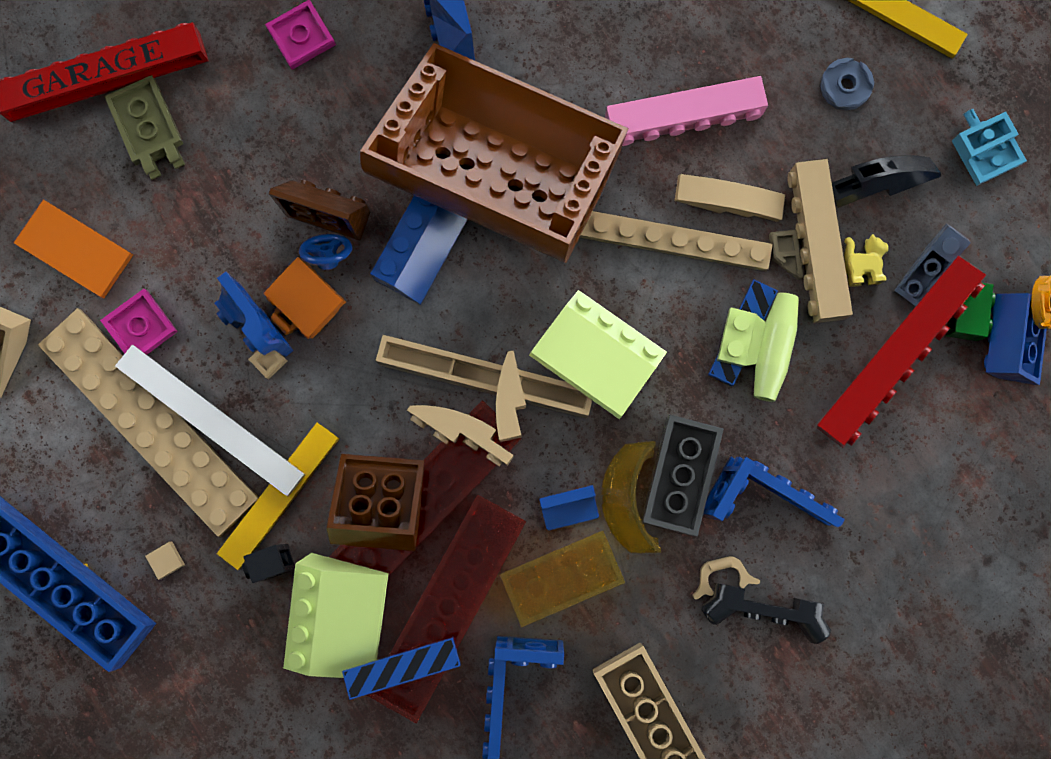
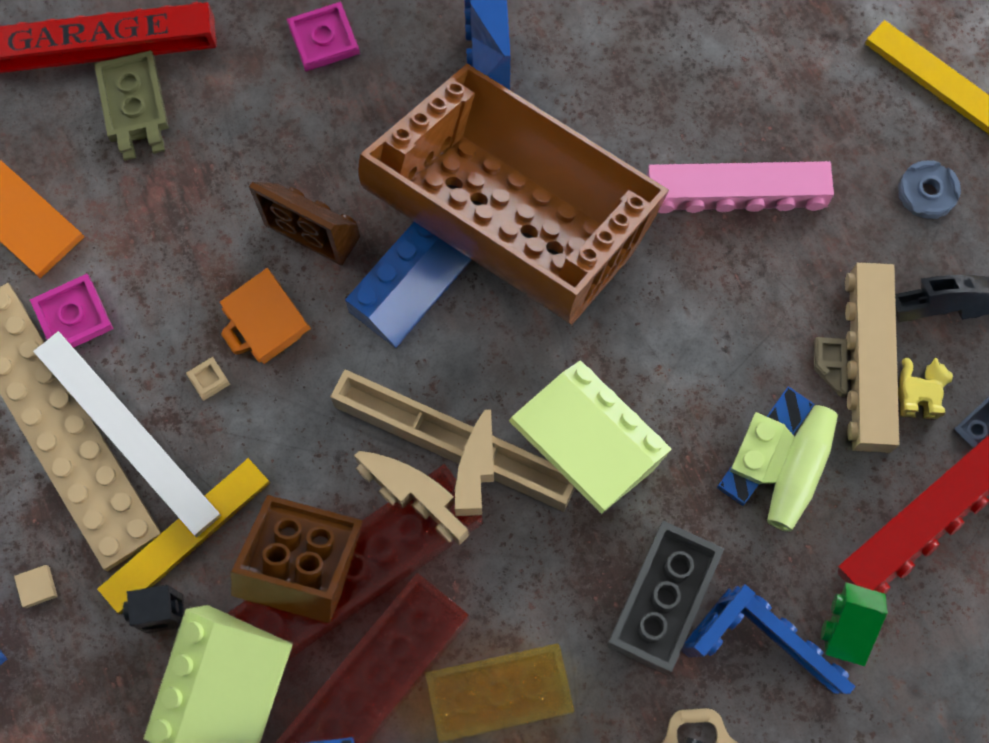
camera: 10 degrees right, 10 degrees down
blue slope [215,272,294,357] -> none
blue piece [299,234,352,270] -> none
tan plate [536,201,773,272] -> none
blue panel [539,485,599,530] -> none
clear yellow windscreen [601,441,661,553] -> none
tan slope [675,174,785,222] -> none
none -> green brick [820,583,887,666]

